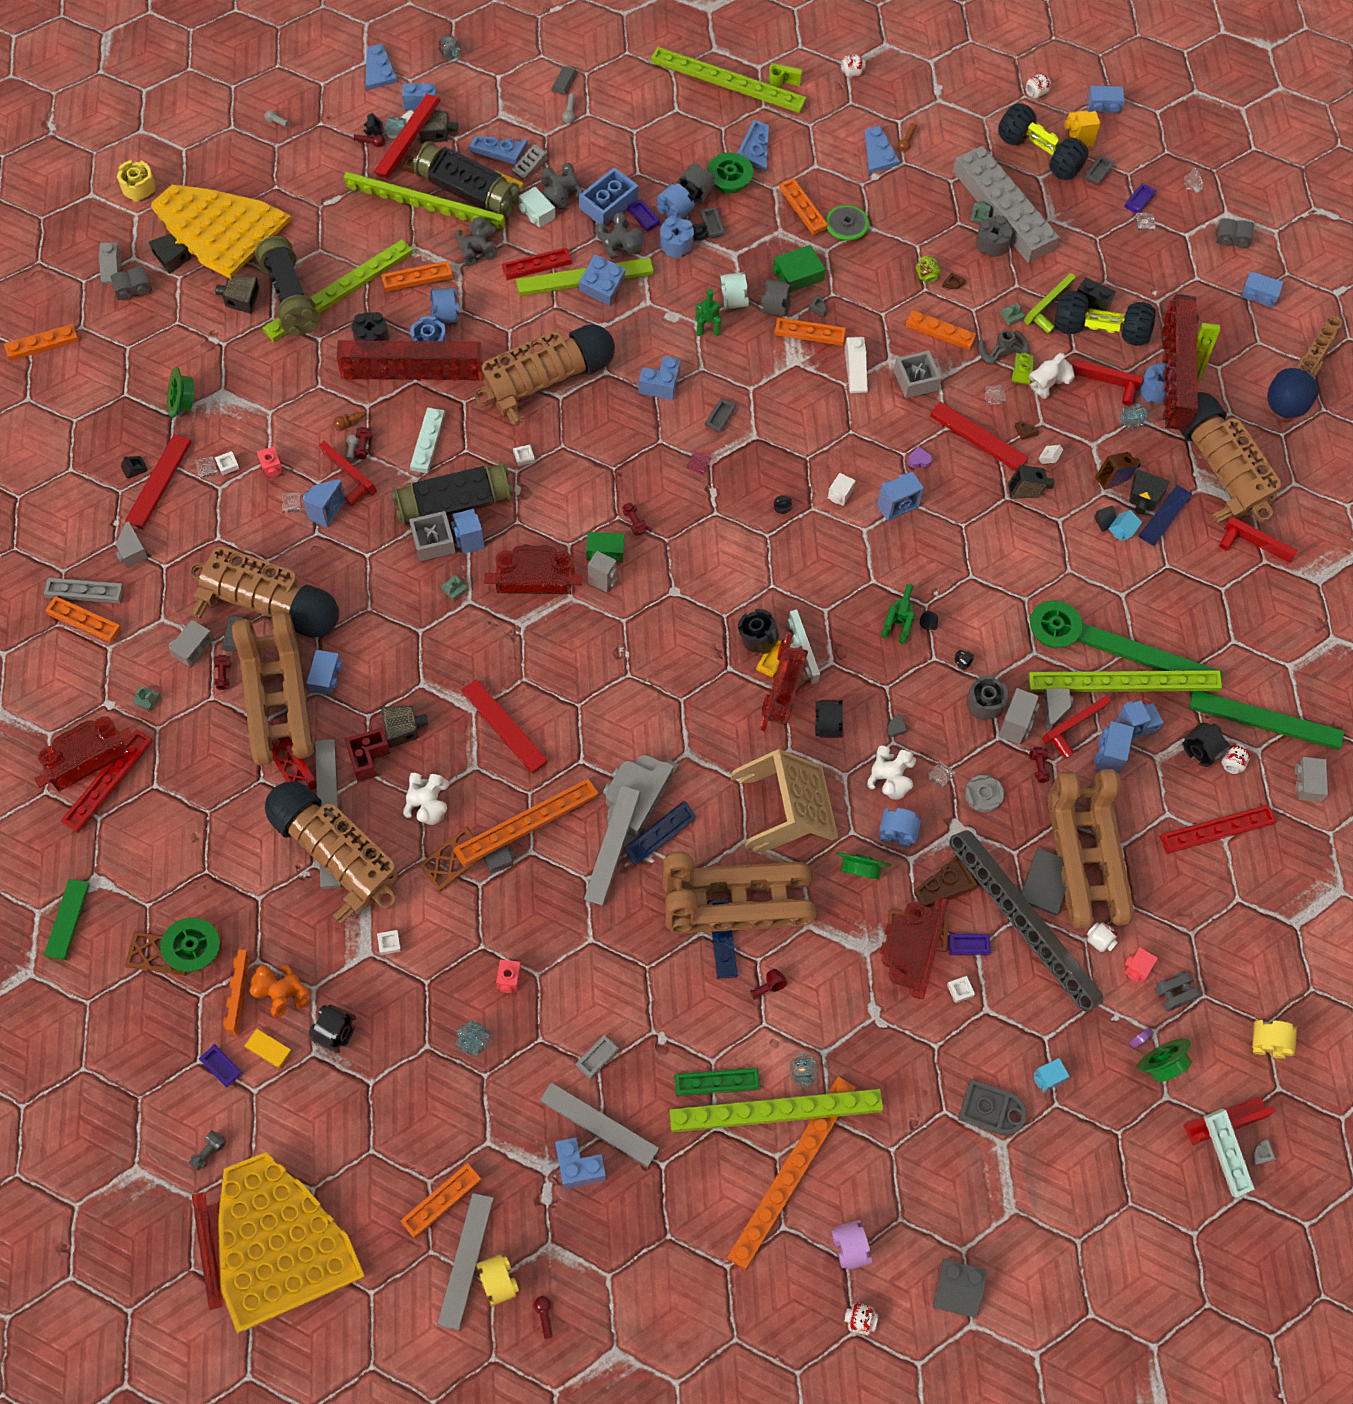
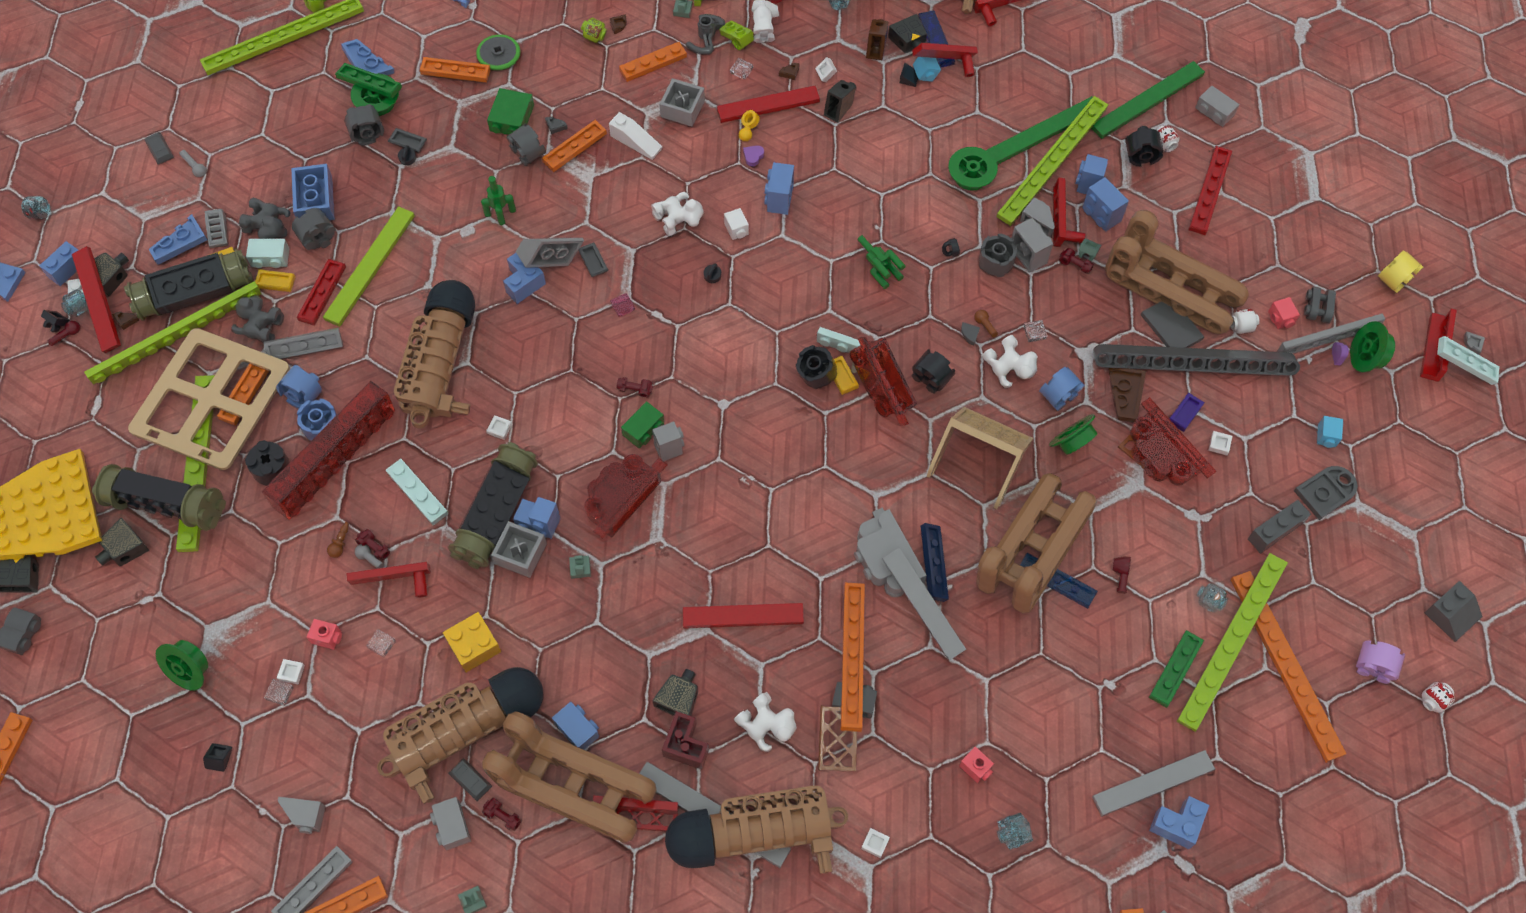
camera: 50 degrees left, 0 degrees up
red tile [125,434,191,530] -> none
medium blue slope [303,479,346,528] -> none
light grey tile [575,1035,619,1080] -> none
medium blue brick [579,254,626,306] -> none
dark grey animal [595,212,644,259] -> none
dark purple tile [628,199,661,232] -> none
medium blue brick [657,183,695,219] -> none
medium blue brick [660,217,694,258] -> none
light aqua brick [720,272,749,309] -> none
black tile [920,611,938,630] -> none
light grey tile [964,775,1004,813] -> none
none -> tan window [128,328,290,470]
none -> yellow tile [255,270,295,292]
none -> light grey plate [263,327,343,359]
none -> dark grey brick [292,208,336,250]
none -> green tile [335,63,402,99]
none -> yellow brick [442,612,501,673]
none -> light grey slope [516,238,584,268]
none -> white animal [651,192,704,237]
none -> yellow plate [739,110,760,142]
none -> red piece [912,43,978,77]
none -> dark orange bar [974,310,998,338]
none -> sand green tile [1079,238,1102,261]
none -> dark grey brick [1248,500,1311,554]
none -> light grey tile [1277,313,1385,354]

